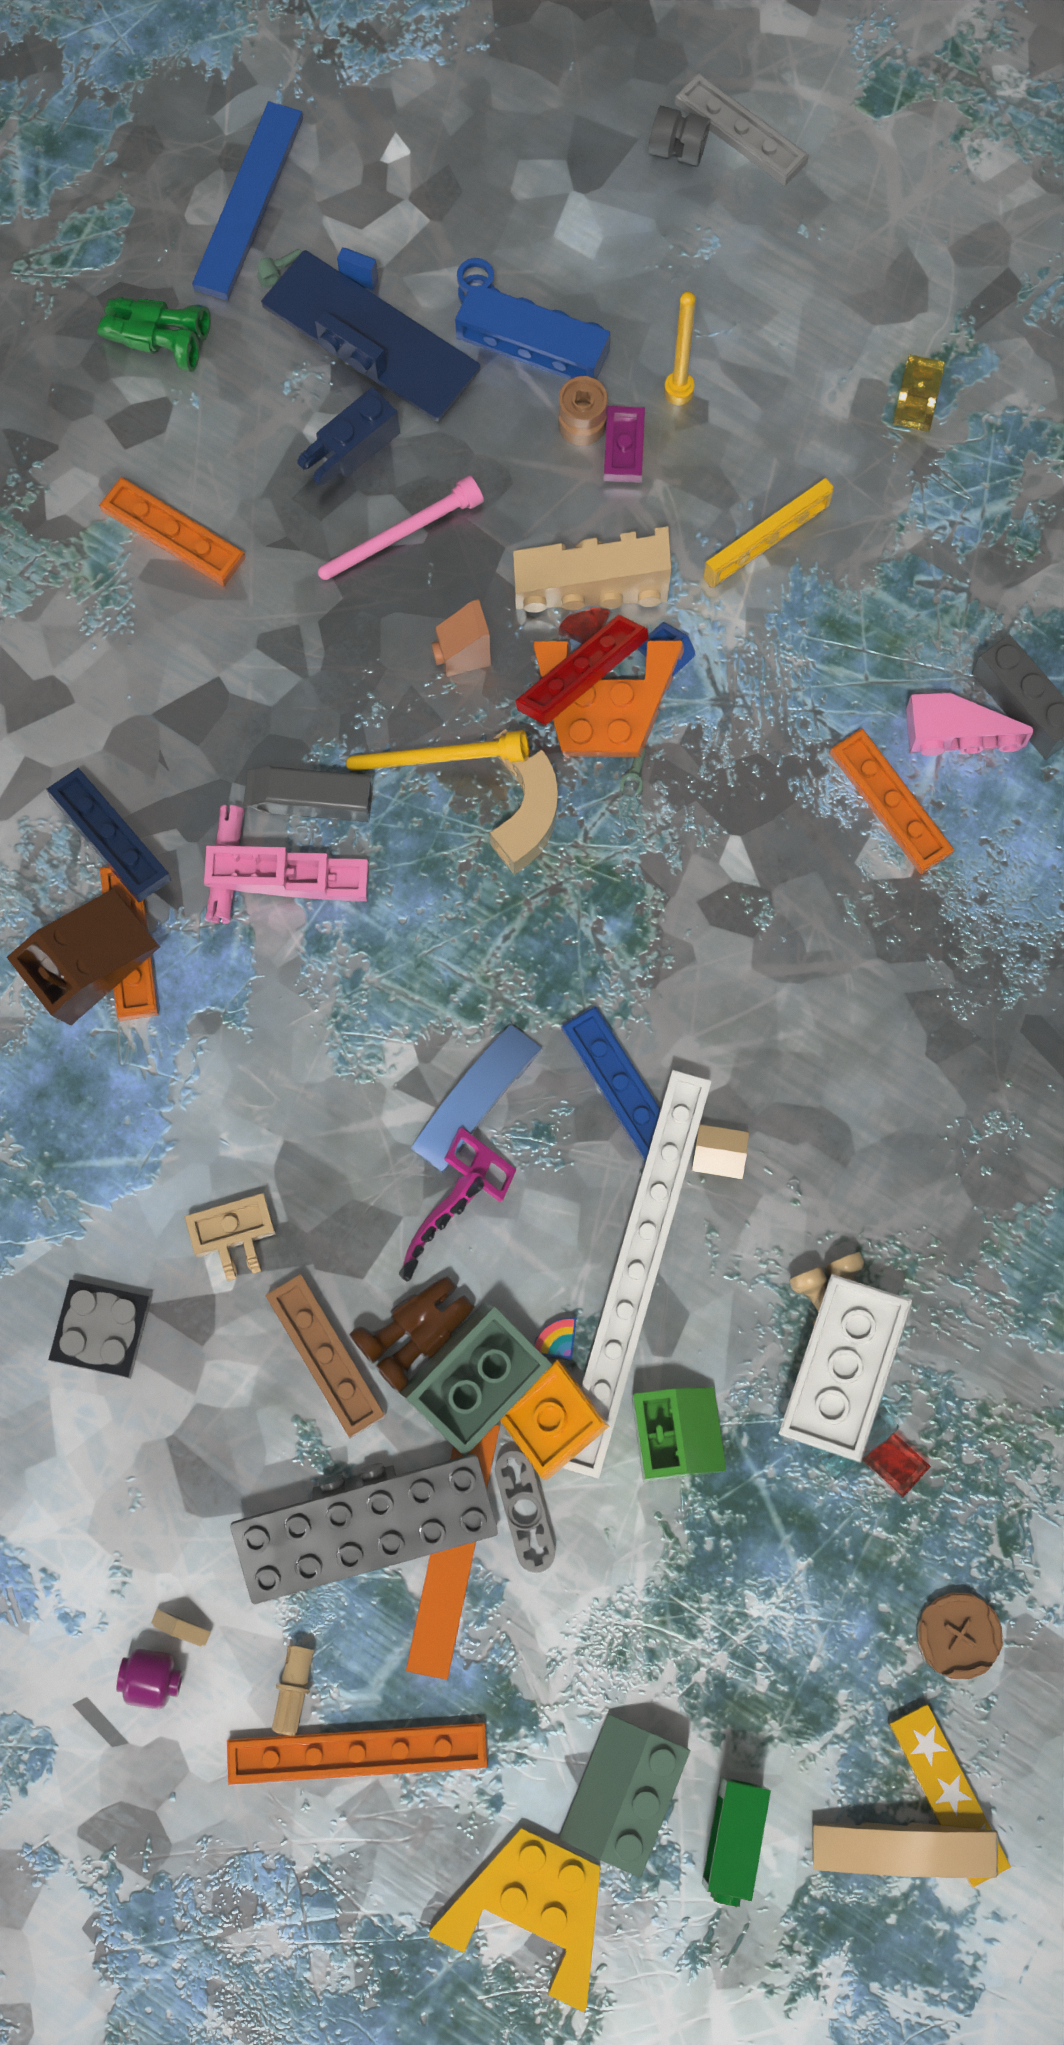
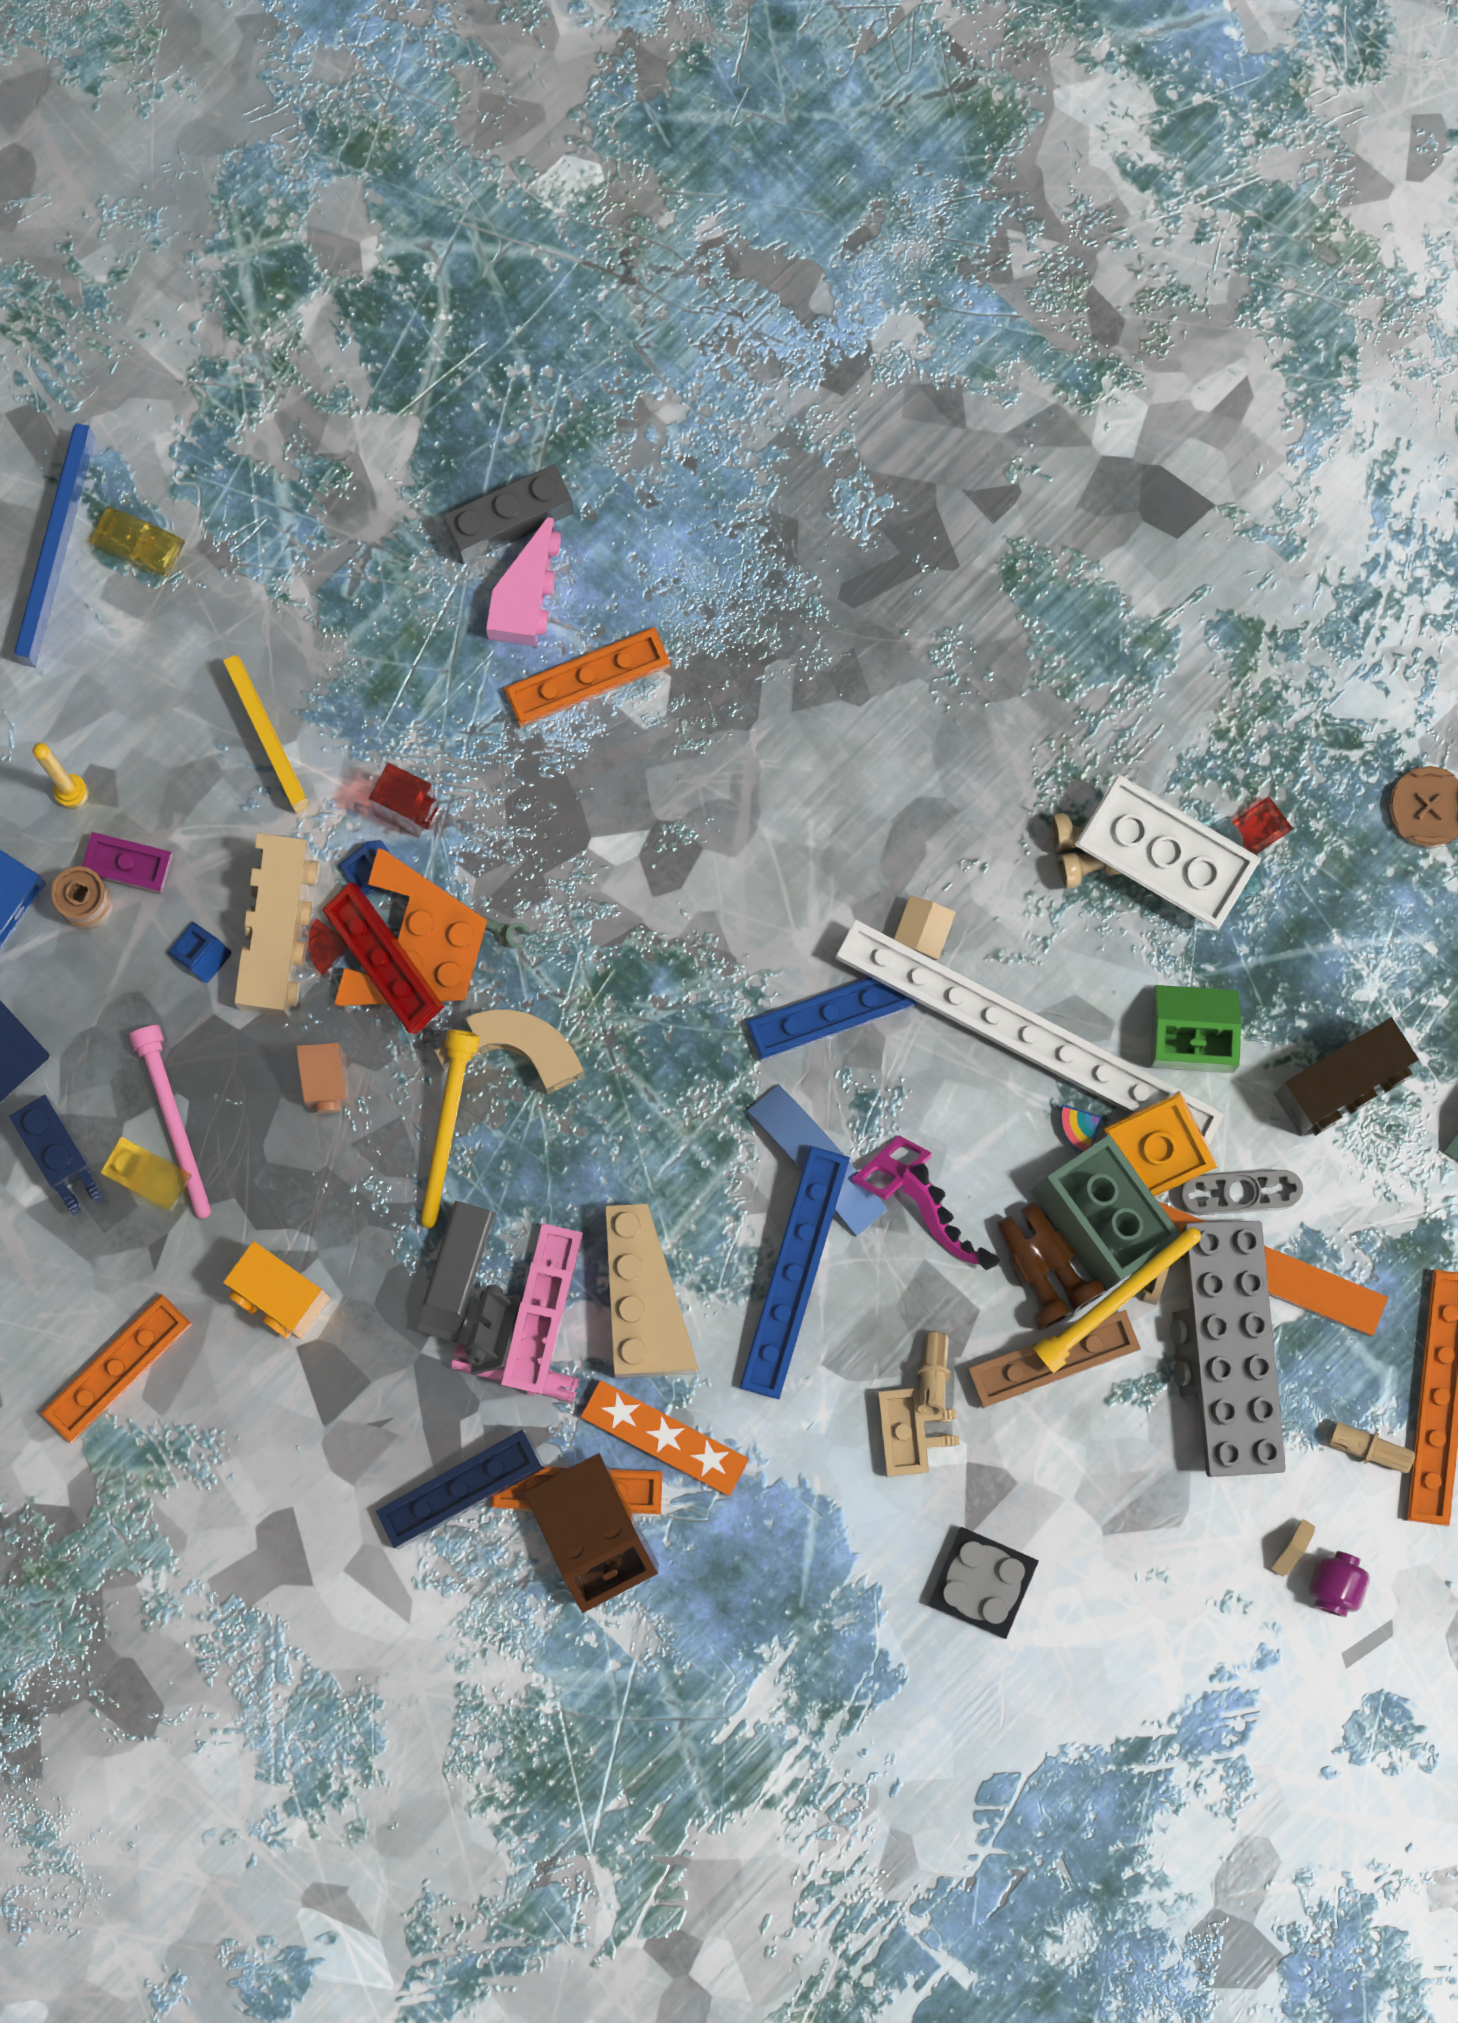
camera: 80 degrees left, 5 degrees up
none -> blue tile [14,423,96,668]
none -> clear yellow slope [101,1137,192,1212]
none -> blue slope [167,921,231,983]
none -> light orange brick [223,1241,330,1339]
none -> clear red brick [368,762,440,838]
none -> dark grey hinge [465,1285,523,1375]
none -> orange tile [581,1380,749,1497]
none -> tan wedge [606,1204,699,1378]
none -> blue tile [739,1145,850,1400]
none -> tan axle [917,1331,951,1416]
none -> yellow piece [1032,1228,1201,1374]
none -> tan tile [1141,1266,1170,1305]
none -> dark brown brick [1274,1017,1419,1136]

